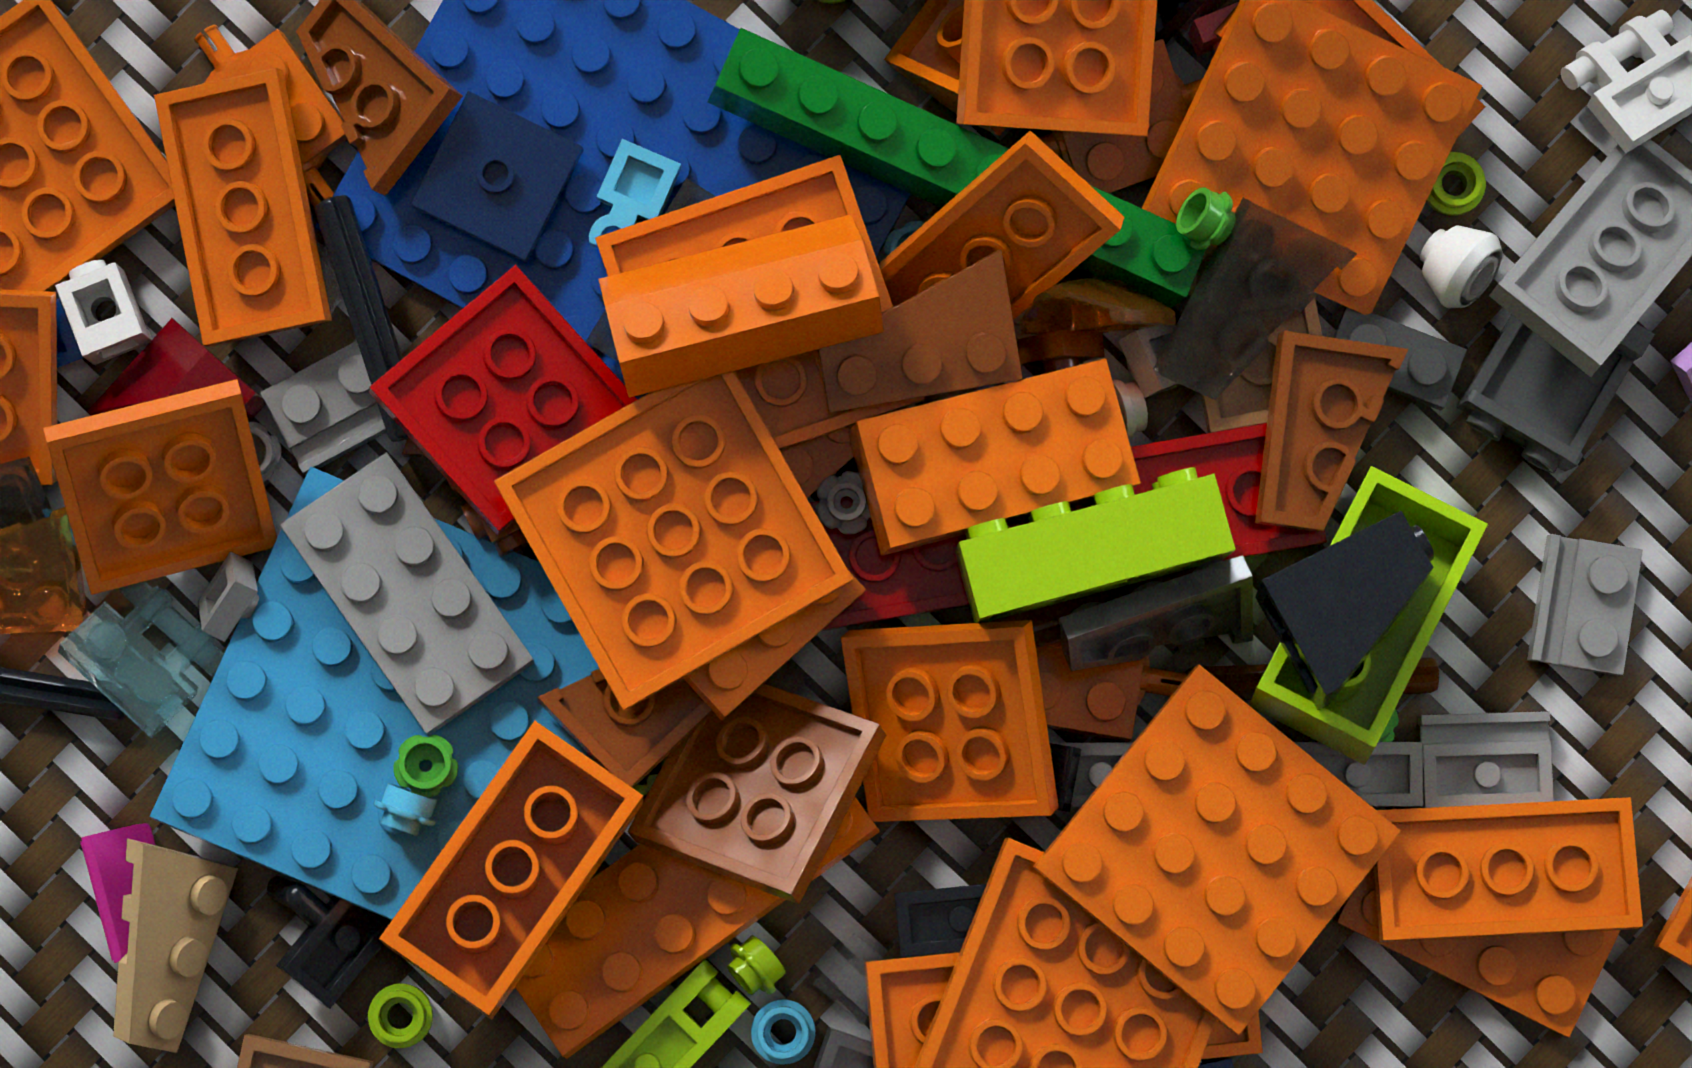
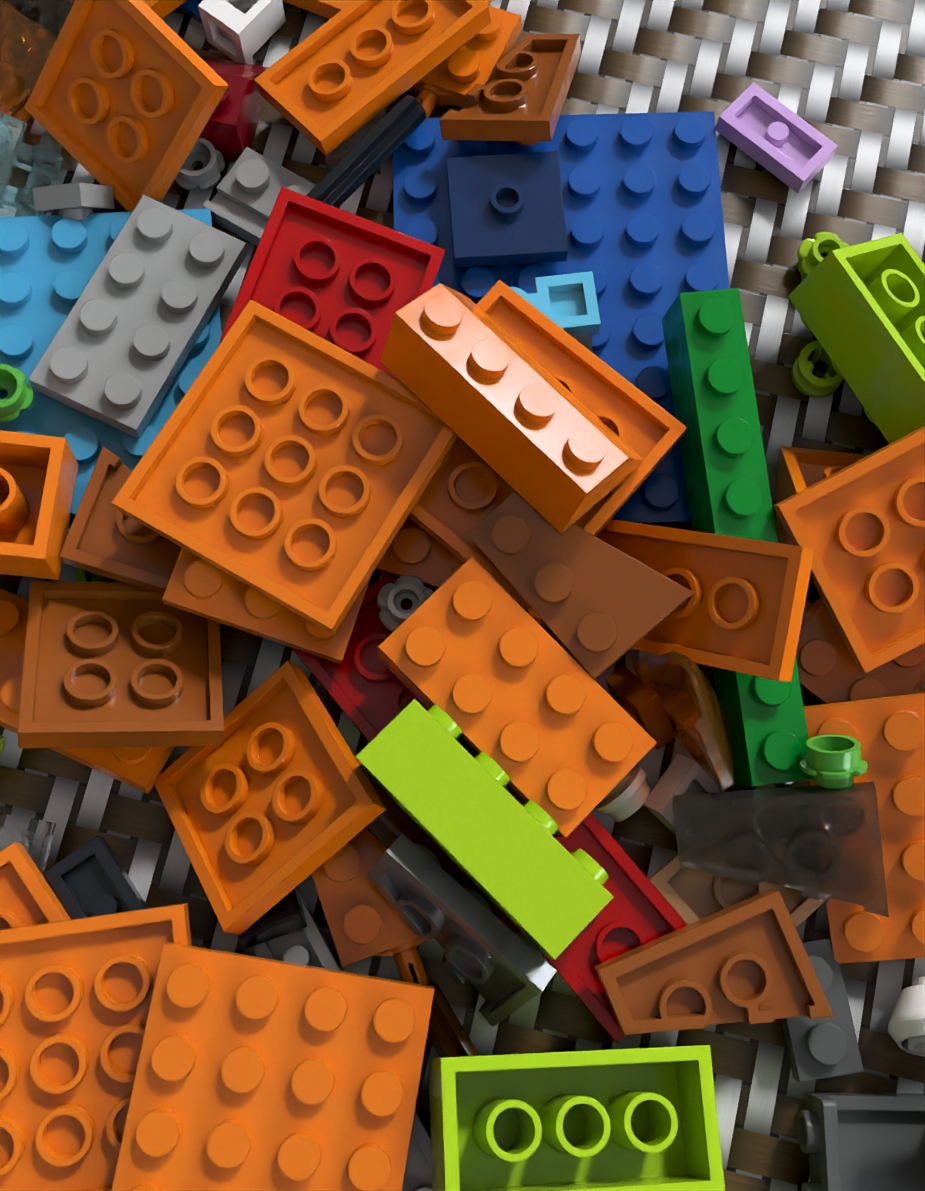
camera: 60 degrees right, 10 degrees down
black slope [1255,511,1434,710] -> none

